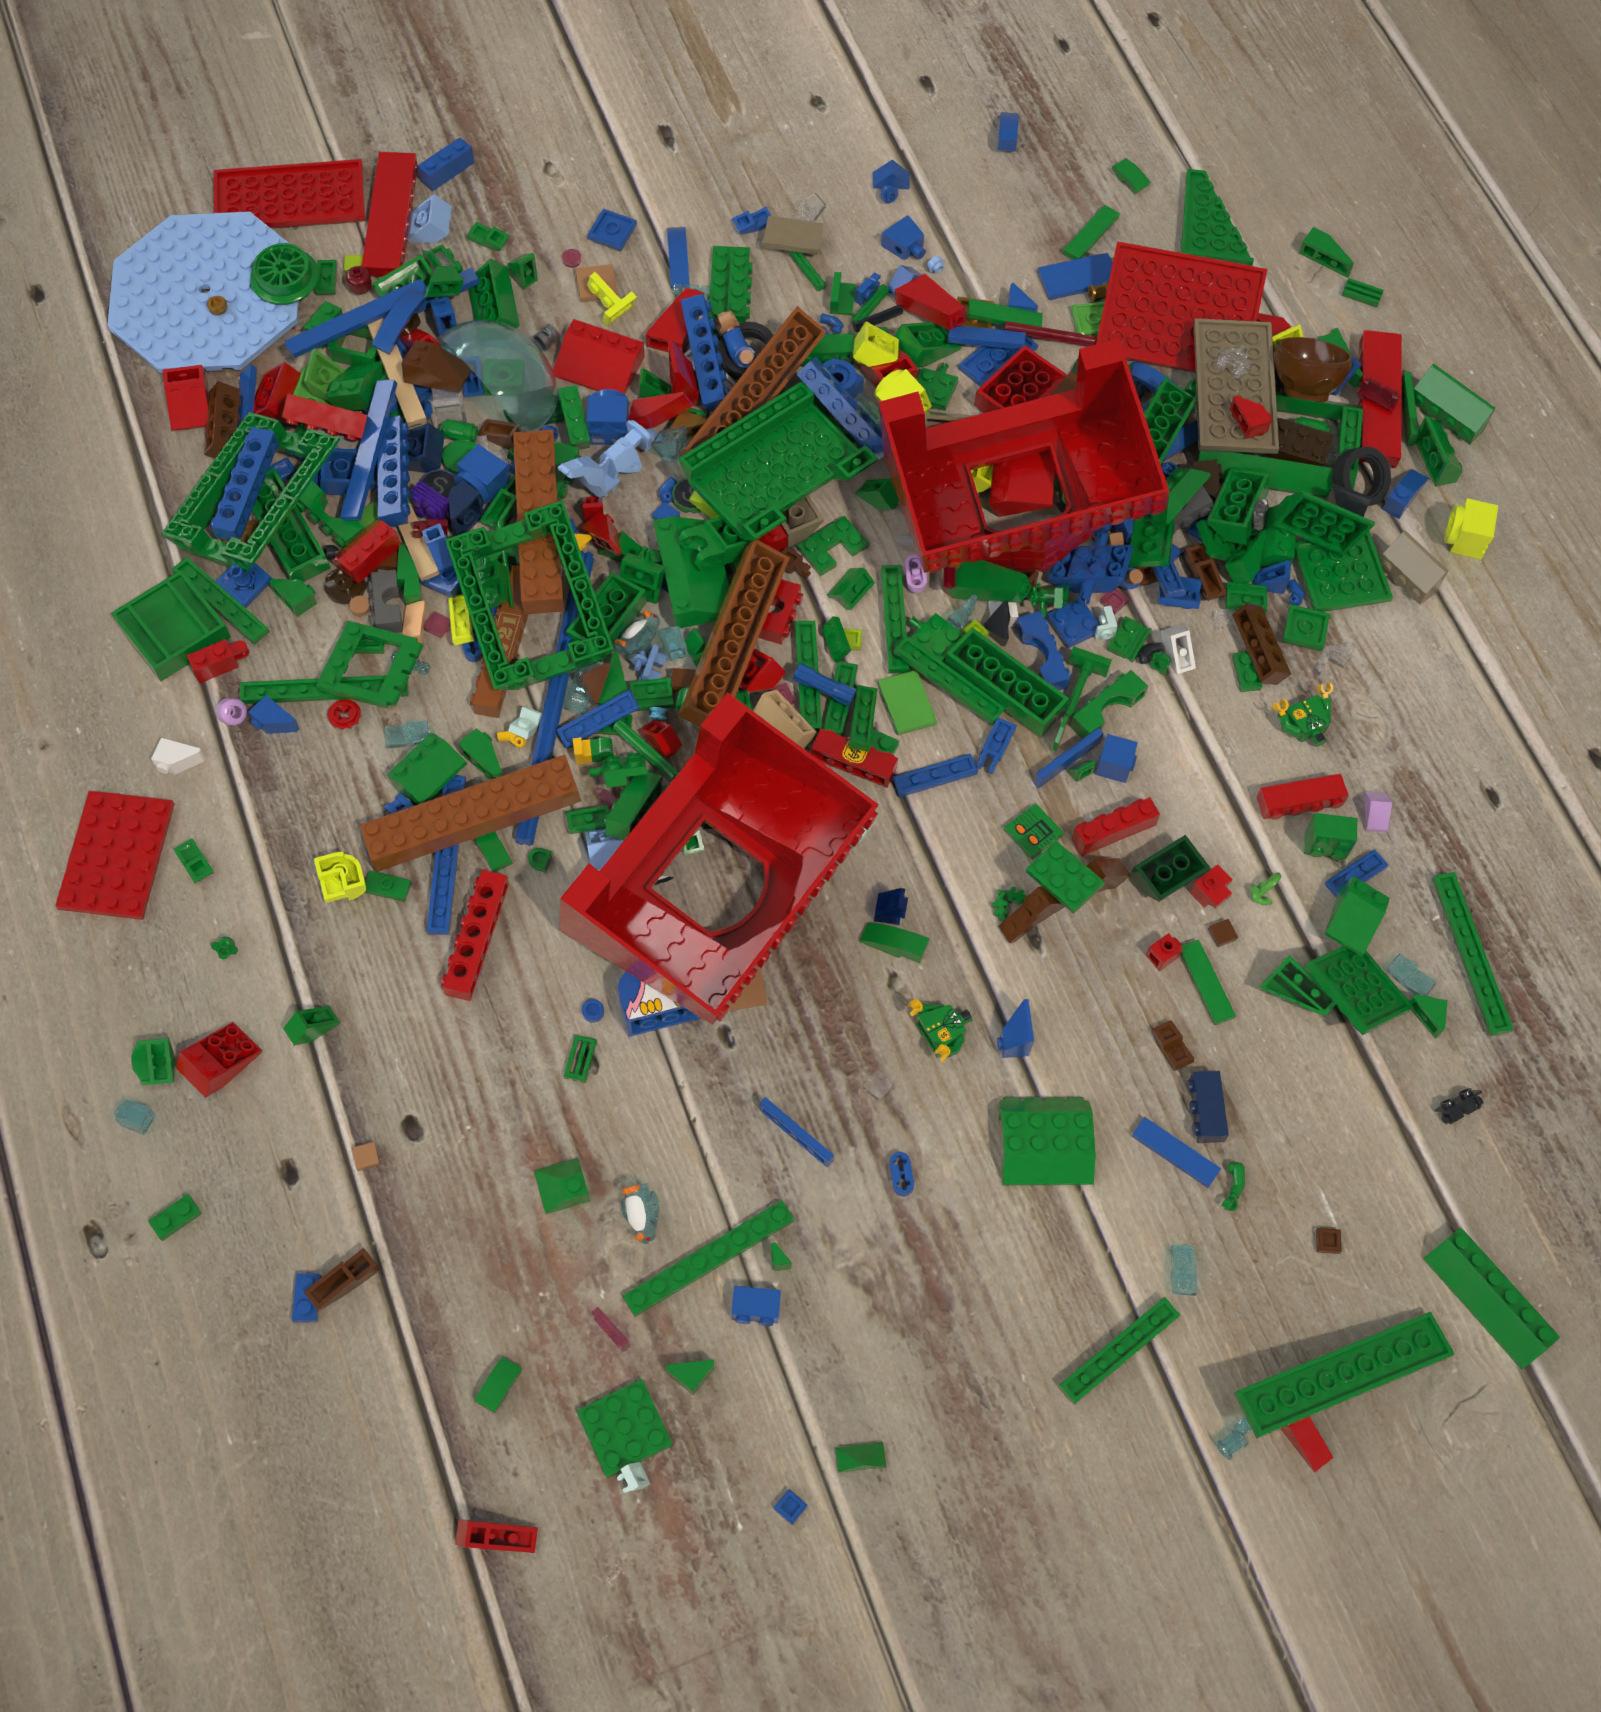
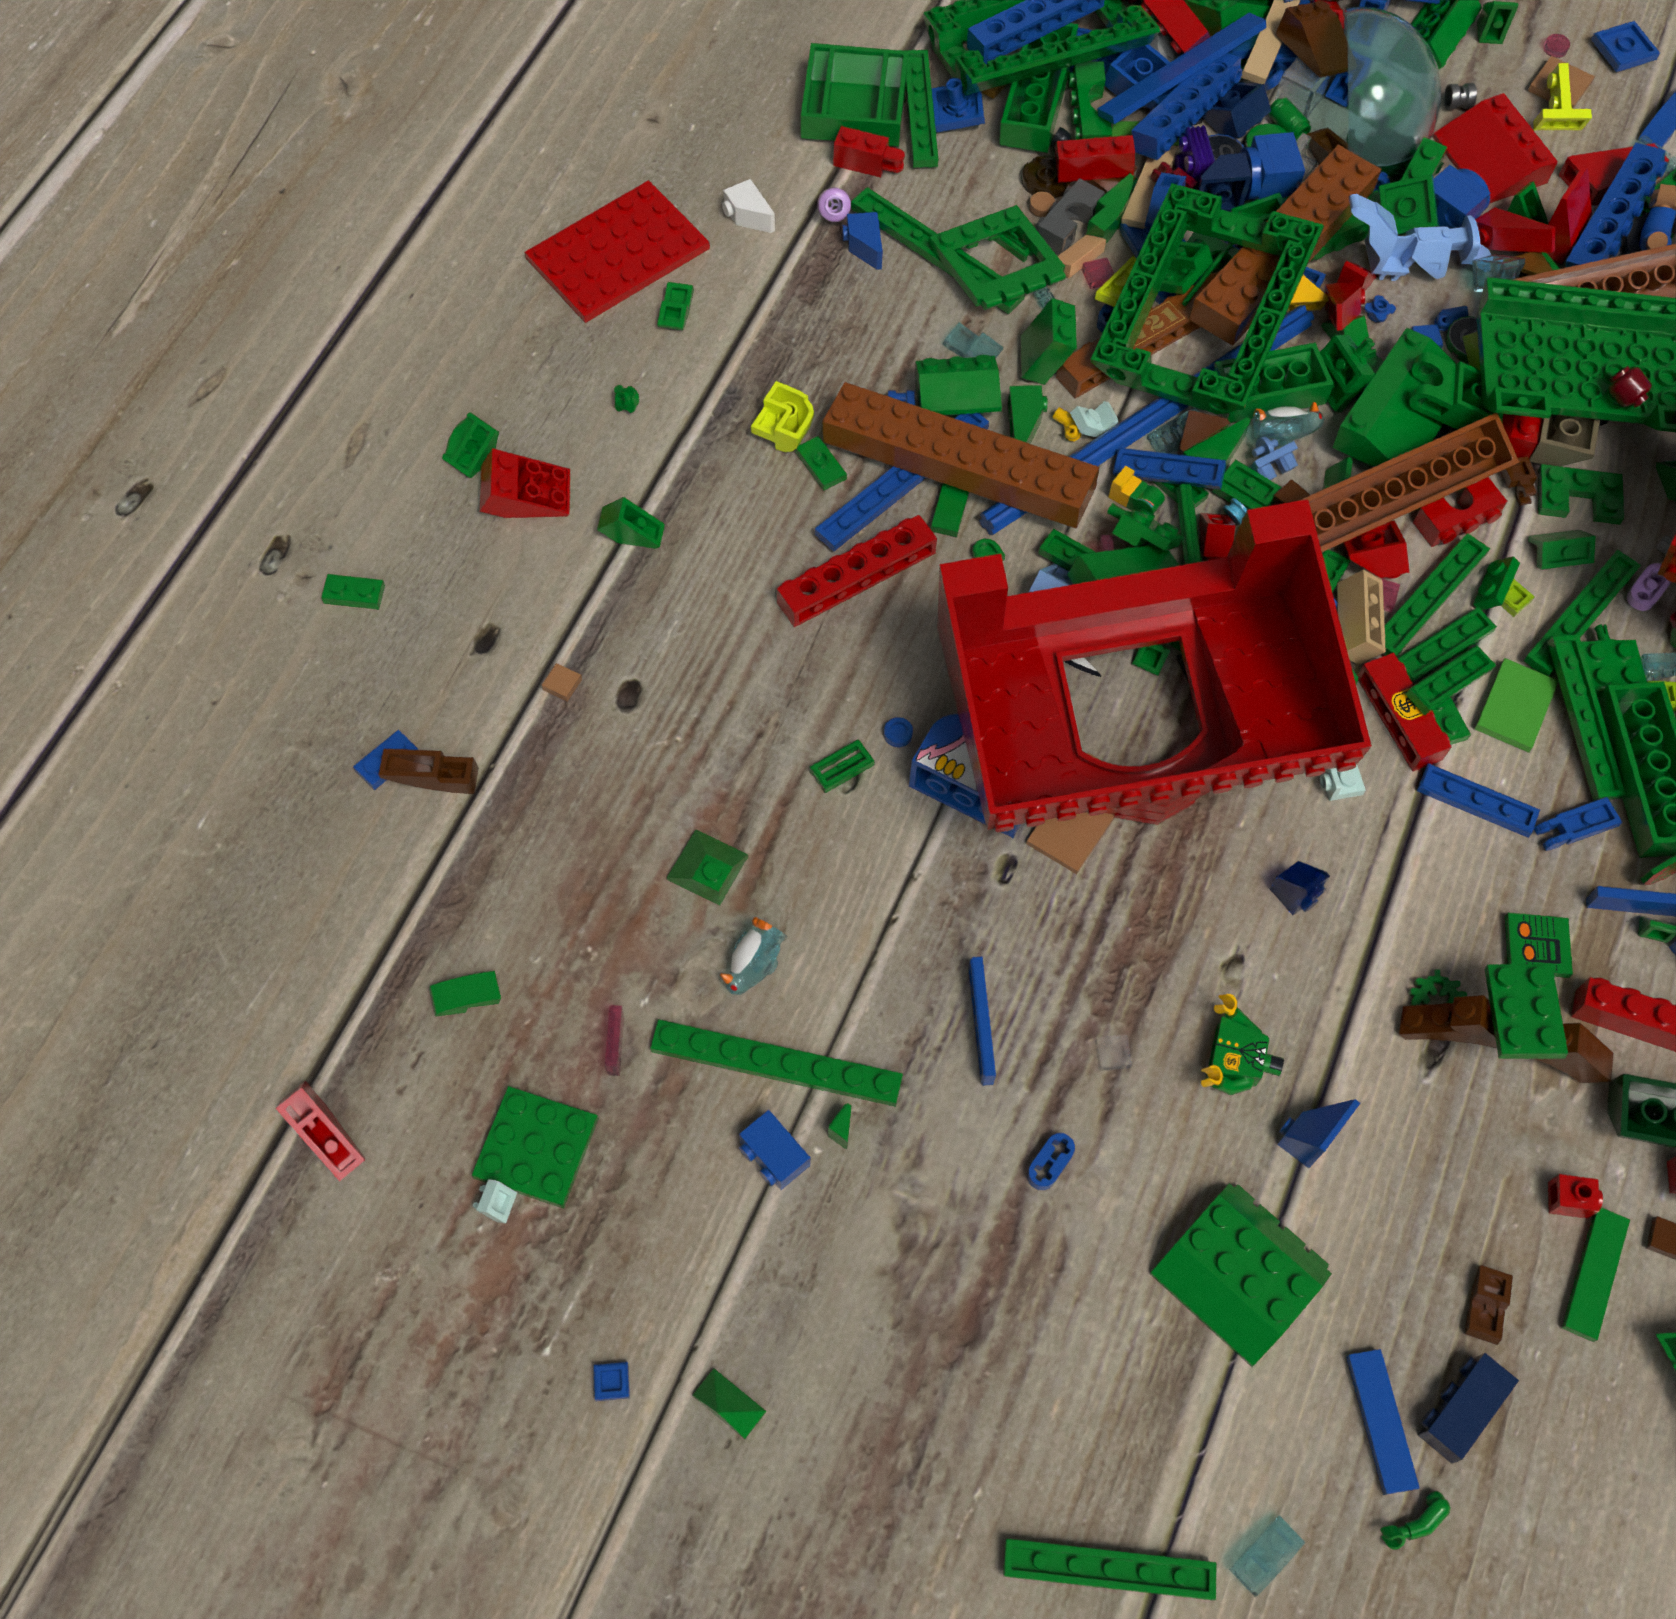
camera: 45 degrees right, 0 degrees up
clear light blue brick [114,1098,155,1135] -> none
green slope [269,579,317,618] -> none
red gear [327,699,361,731] -> none
clear light blue brick [659,626,687,662] -> none
green slope [666,1359,715,1395] -> none
blue axle [792,663,857,706] -> none
green slope [859,922,930,963] -> none
none -> green brick [1021,298,1077,385]
none -> blue plate [1364,295,1396,323]
none -> green plate [1379,174,1439,236]
none -> dark red head [1608,366,1652,408]

